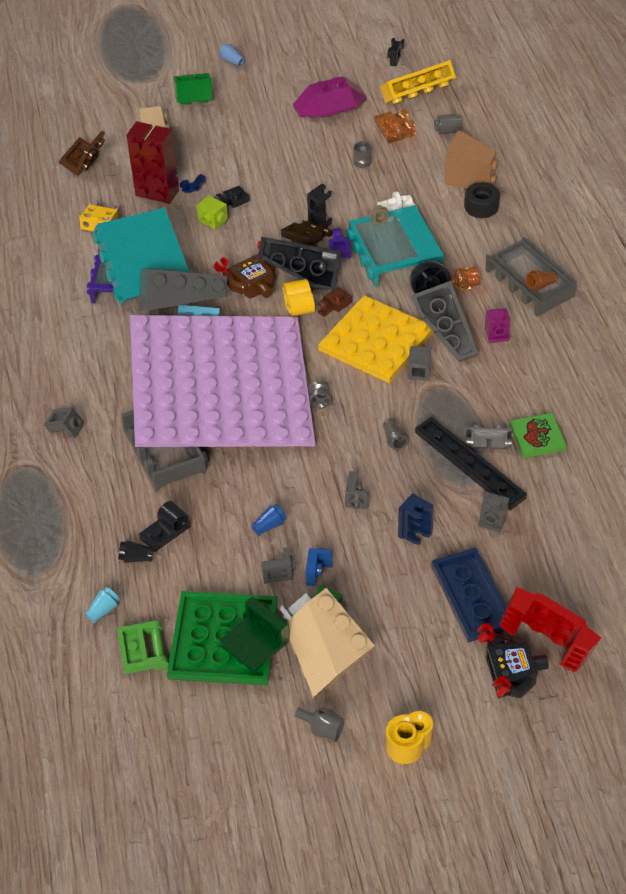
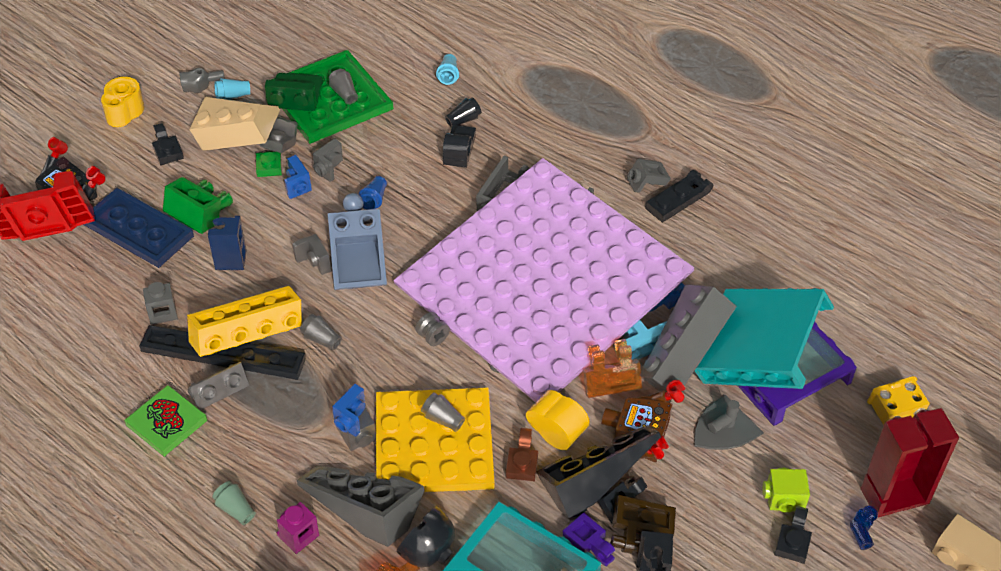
camera: 140 degrees right, 0 degrees up
bright green plate [117,621,169,674] -> none
none -> black plate [152,123,184,166]
none -> green brick [163,177,233,234]
none -> yellow brick [187,286,302,357]
none -> sand green cone [212,481,256,525]
none -> medium azure cone [214,78,250,100]
none -> sand blue slope [328,193,387,290]
none -> flat silver cone [329,69,358,104]
none -> blue bracket [332,384,366,437]
none -> flat silver cone [421,393,465,432]
none -> clear orange plate [583,339,642,398]
none -> black plate [645,169,714,223]
none -> dark grey shield [694,395,764,450]

